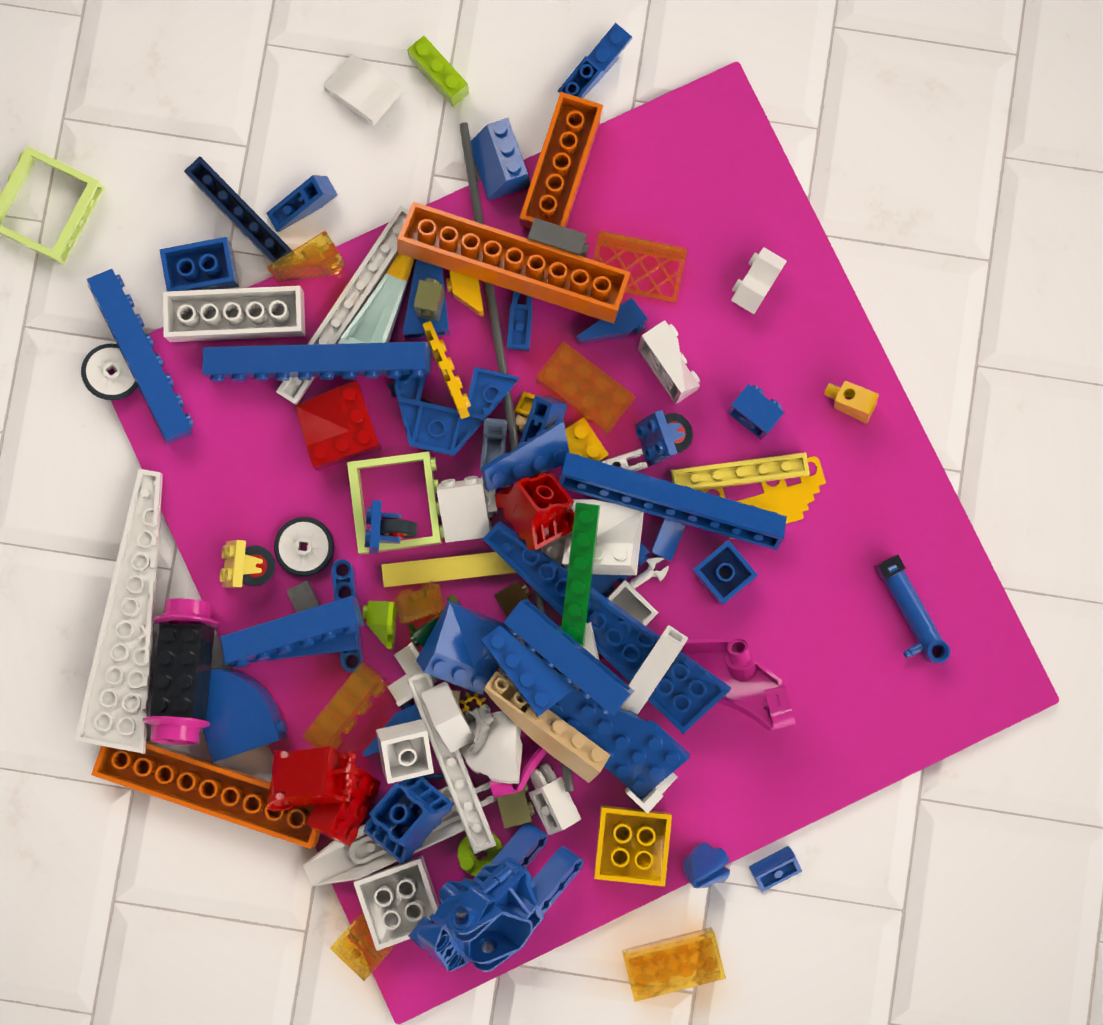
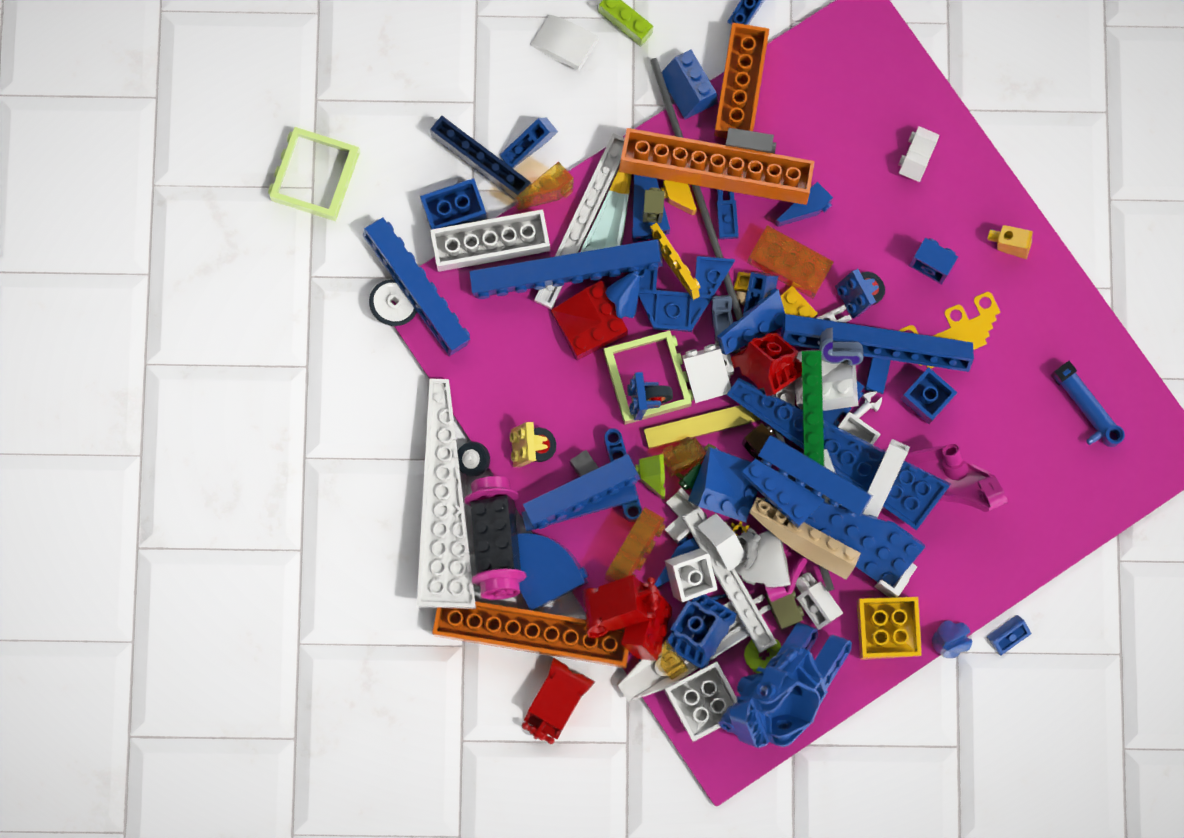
camera: 10 degrees left, 5 degrees down
white wheel [274,517,334,577] -> none
clear yellow slope [330,911,396,981] -> none
fence [593,230,688,303] -> none
clear yellow brick [622,927,726,1002] -> none
white slope [638,320,700,404] -> none
light yellow tile [671,452,810,490] -> none
none -> black wheel [458,442,490,476]
none -> red piece [521,657,596,744]
none -> blue hat [605,271,640,318]
none -> clear yellow tile [660,639,688,680]
none -> sand blue animal [819,327,863,366]

